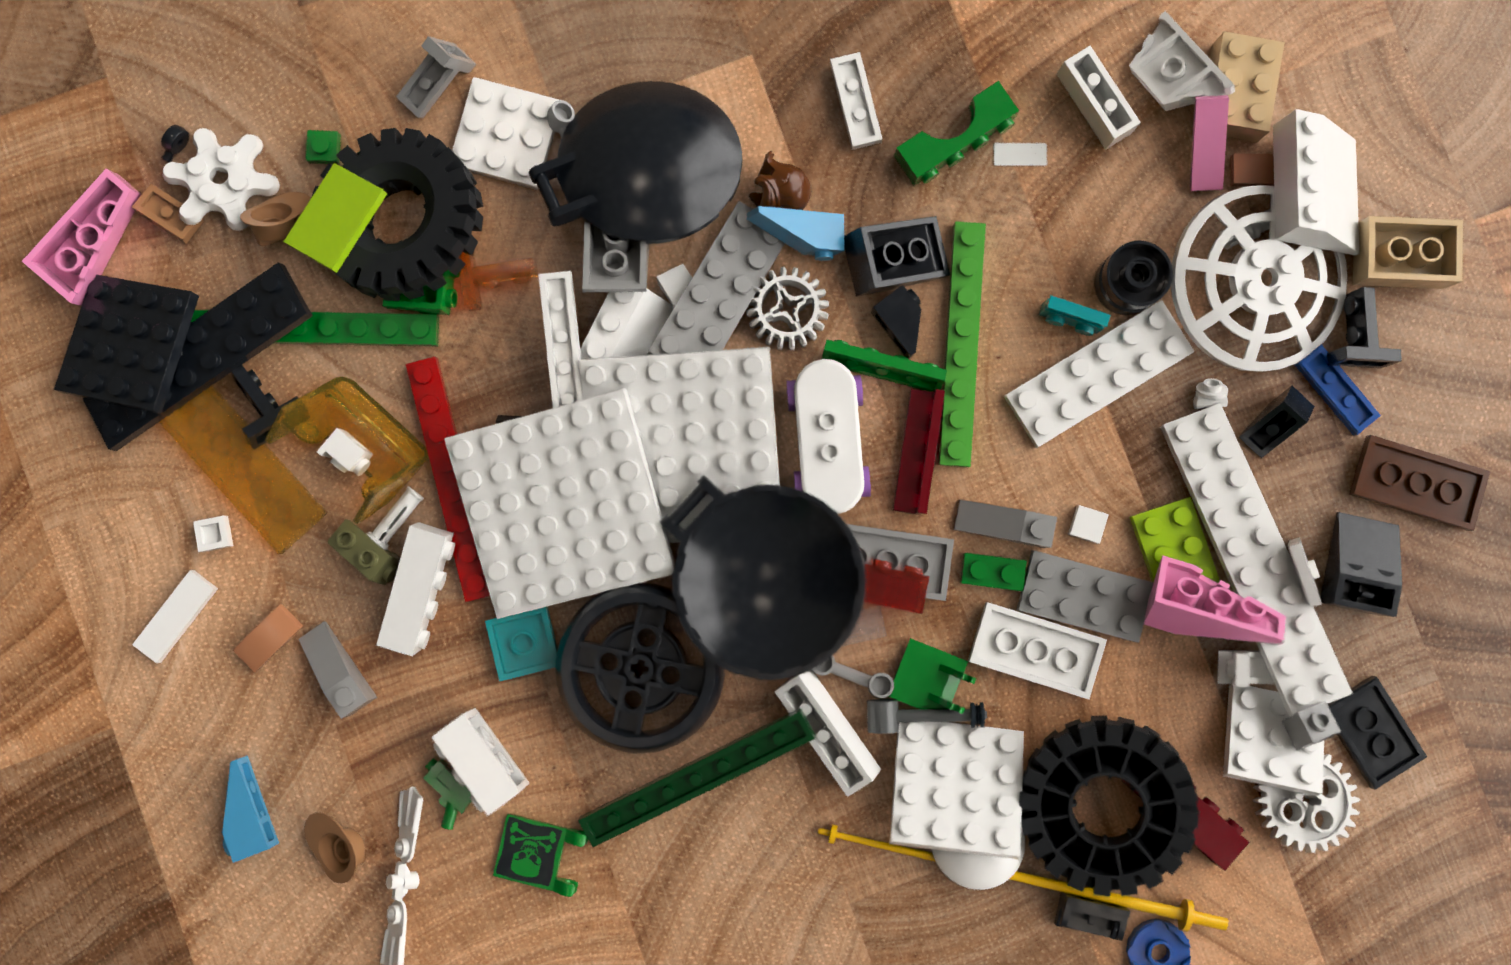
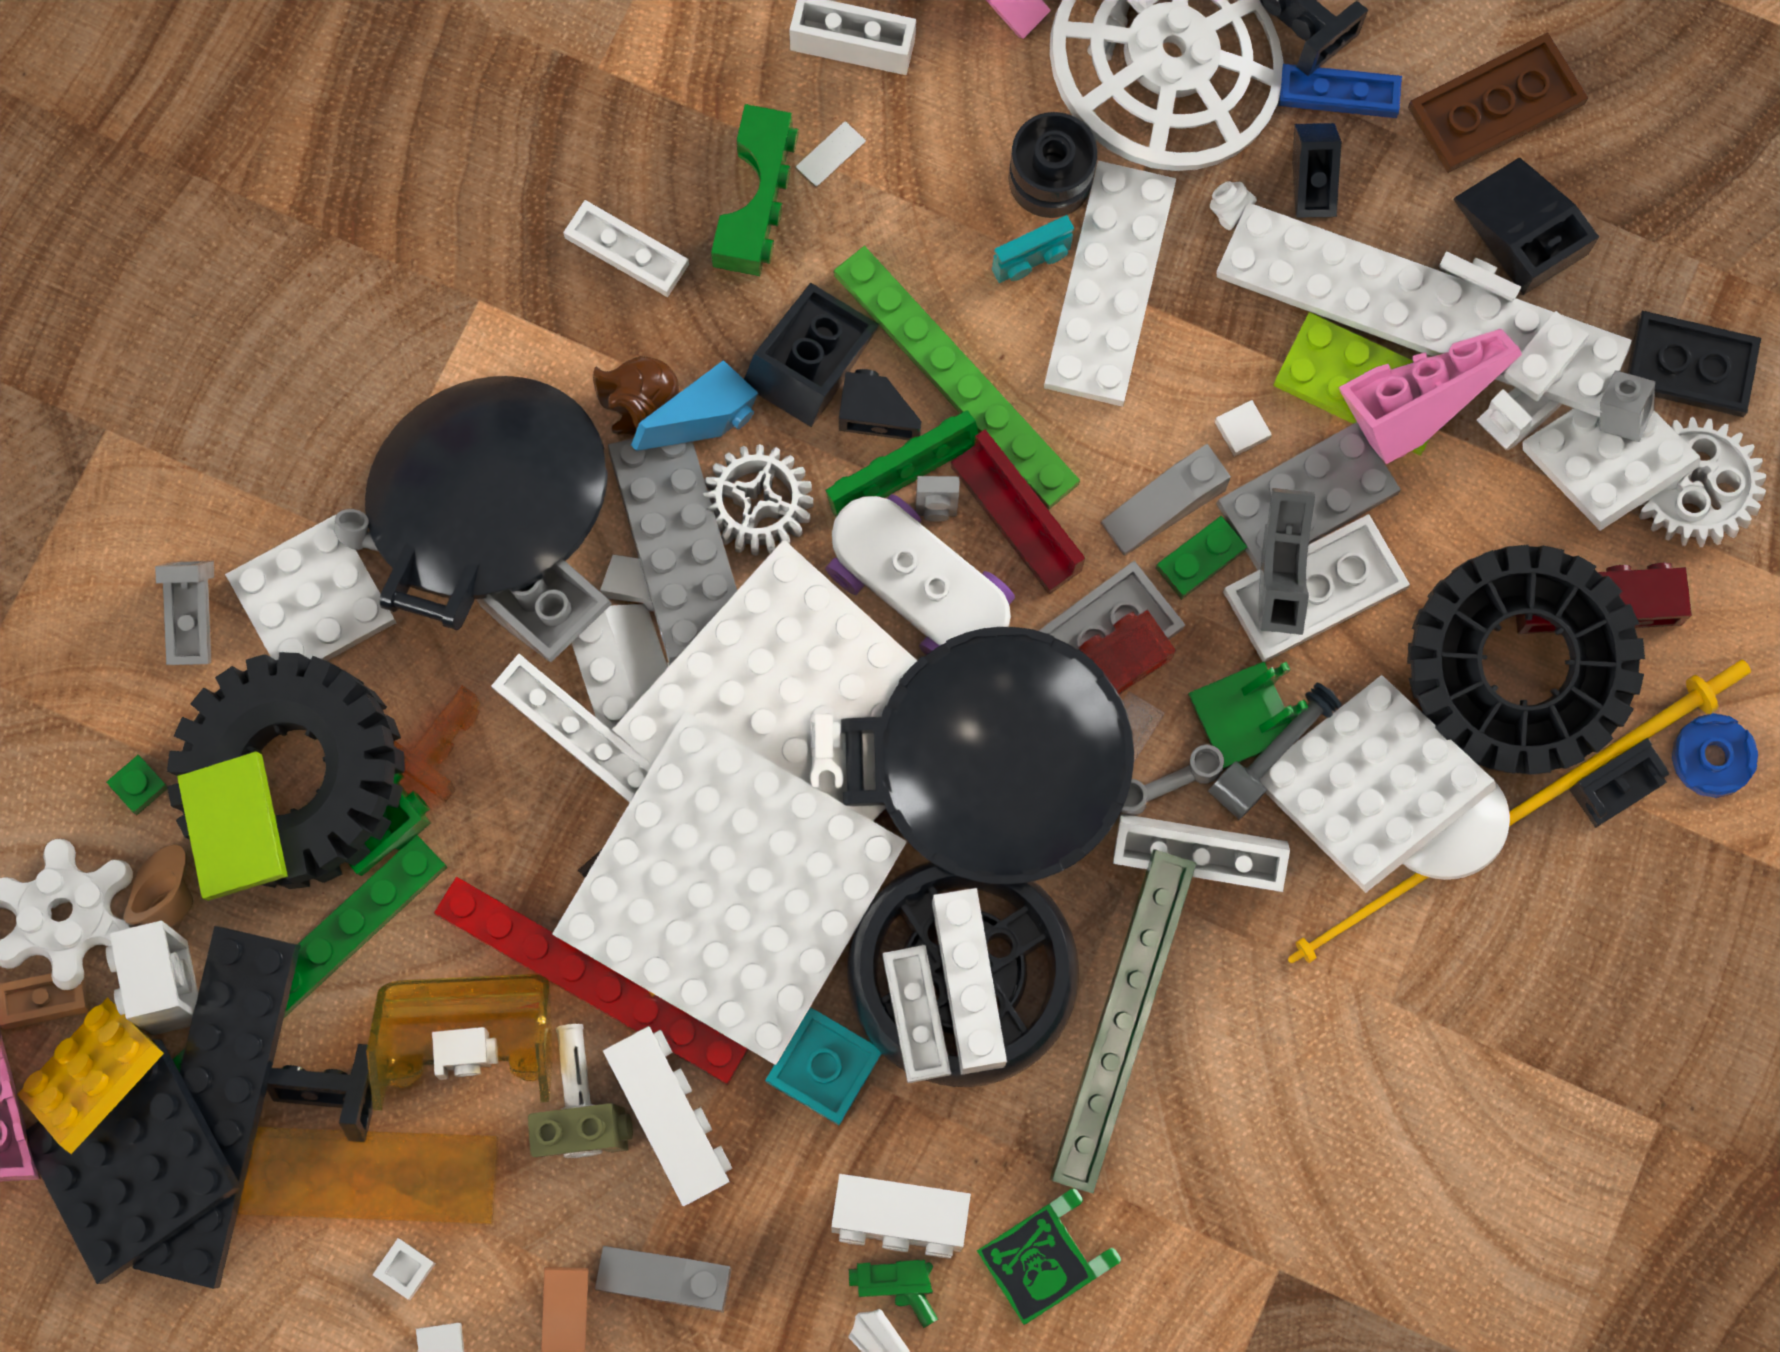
camera: 50 degrees left, 10 degrees down
none -> yellow plate [17,997,164,1154]
none -> white brick [106,920,198,1035]
none -> white plate [809,714,843,787]
none -> white tile [883,945,951,1083]
none -> light grey plate [915,476,959,522]
none -> white brick [932,888,1007,1075]
none -> dark grey arch [1259,488,1315,635]
none -> white plate [1504,311,1589,401]

